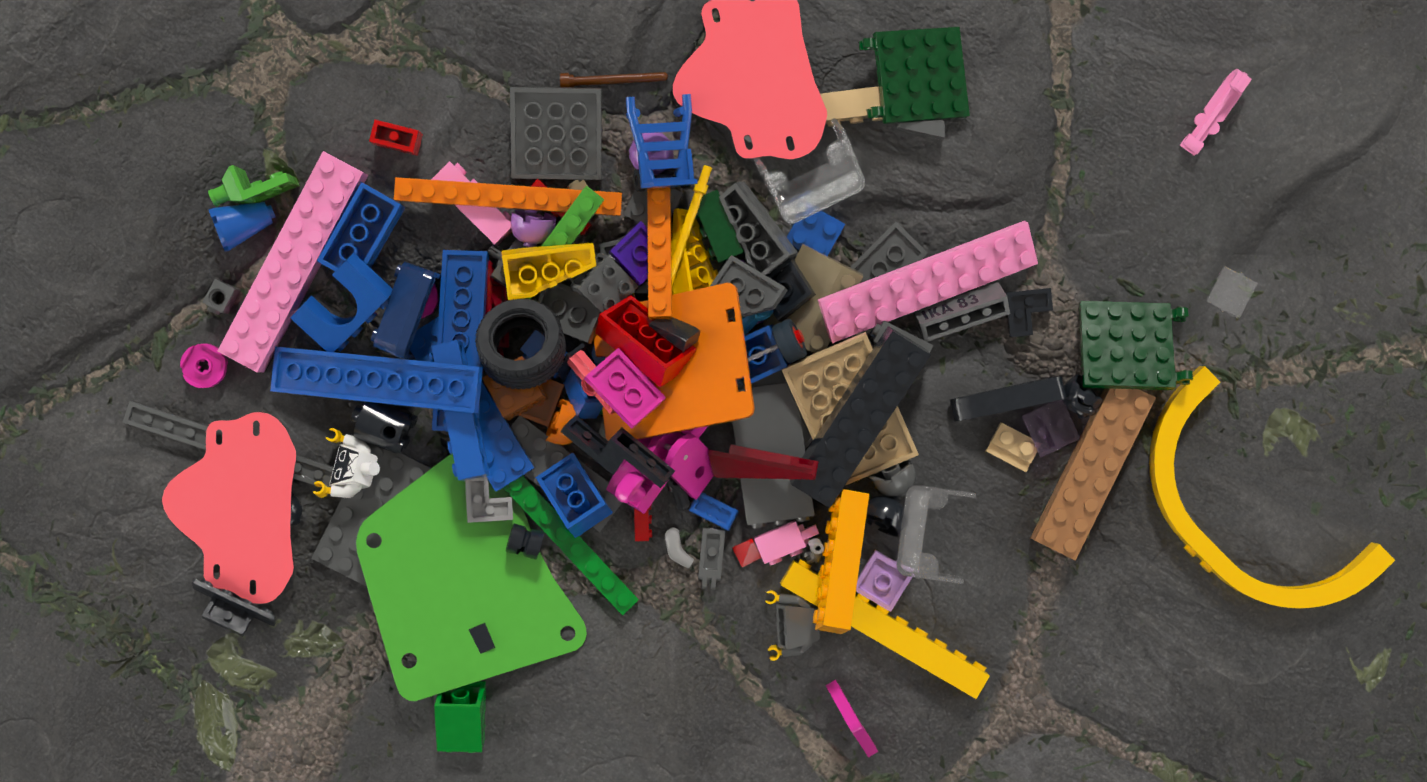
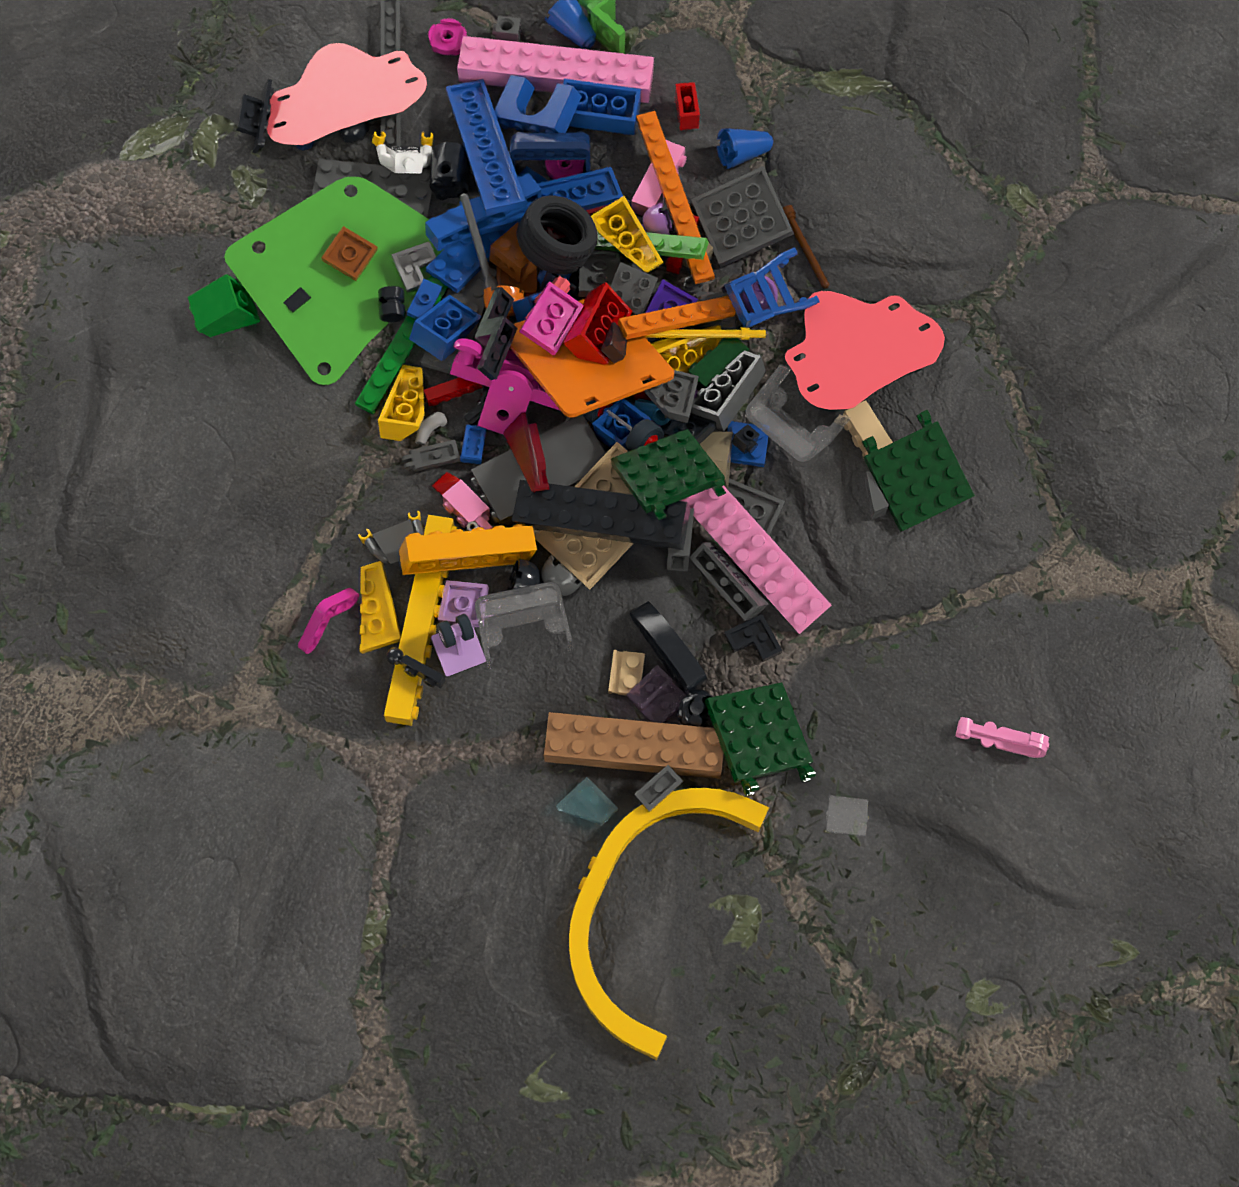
camera: 65 degrees right, 20 degrees down
none -> dark orange plate [322,226,378,281]
none -> yellow wing [360,561,401,654]
none -> yellow wedge [378,365,425,441]
none -> black plate [386,648,445,688]
none -> blue plate [407,279,442,319]
none -> lavender plate [431,614,486,676]
none -> dark grey piece [460,193,499,291]
none -> clear light blue wing [556,777,618,825]
none -> dark green plate [611,429,726,520]
none -> dark grey plate [634,765,683,812]
none -> dark grey plate [683,276,703,294]
none -> blue cone [717,128,773,169]
none -> black plate [731,424,760,454]

